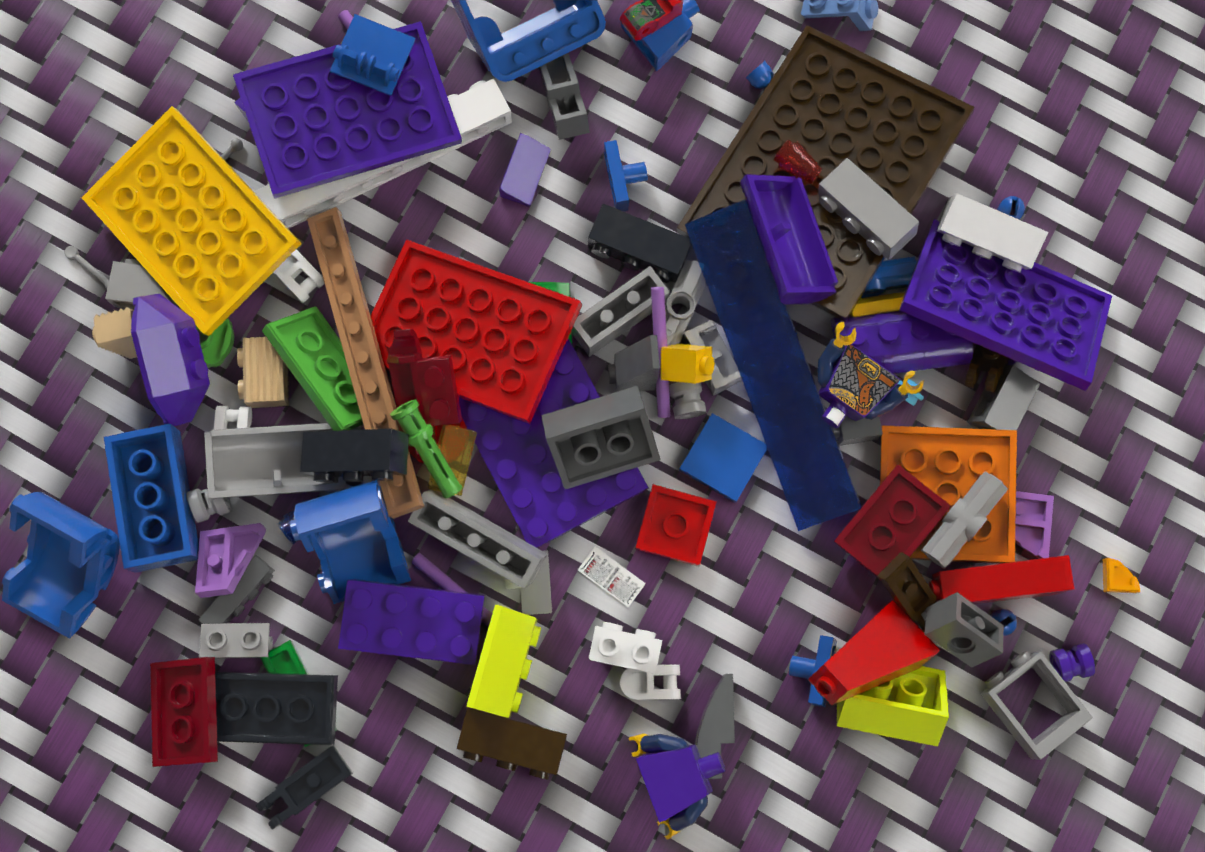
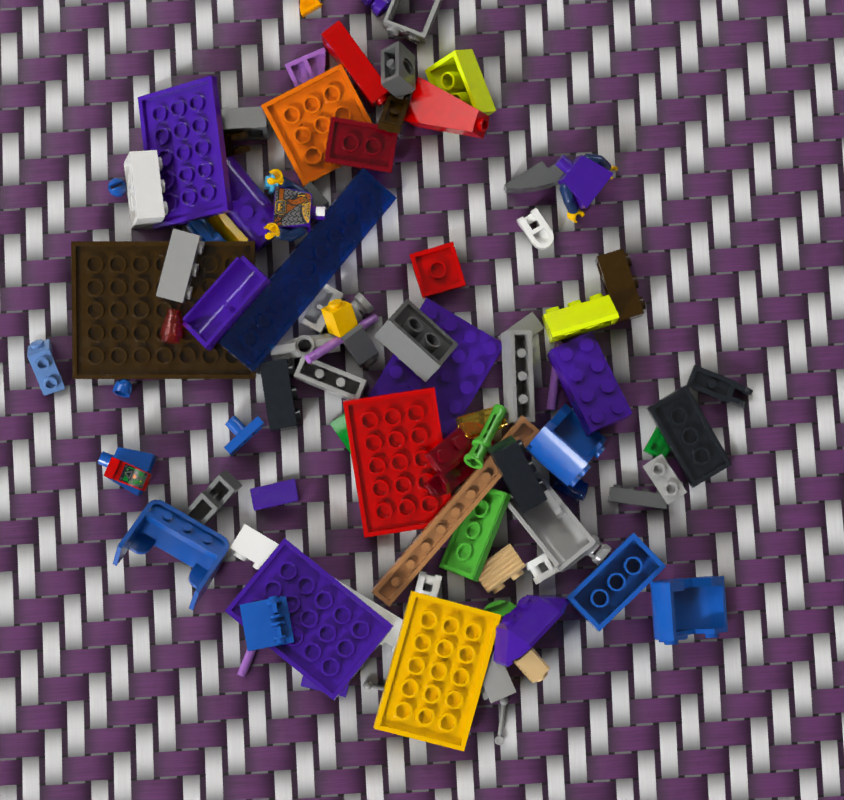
camera: 115 degrees left, 5 degrees up
dark red plate [150,657,218,767] -> none
medium lavender wing [195,523,266,598] -> none
white sticker [578,546,646,607] -> none
white bracket [589,622,662,674] -> none
blue tile [679,413,769,503] -> none
blue tile [789,635,837,707] -> none
light grey piece [921,471,1008,569] -> none
blue hinge [990,609,1017,636] -> none

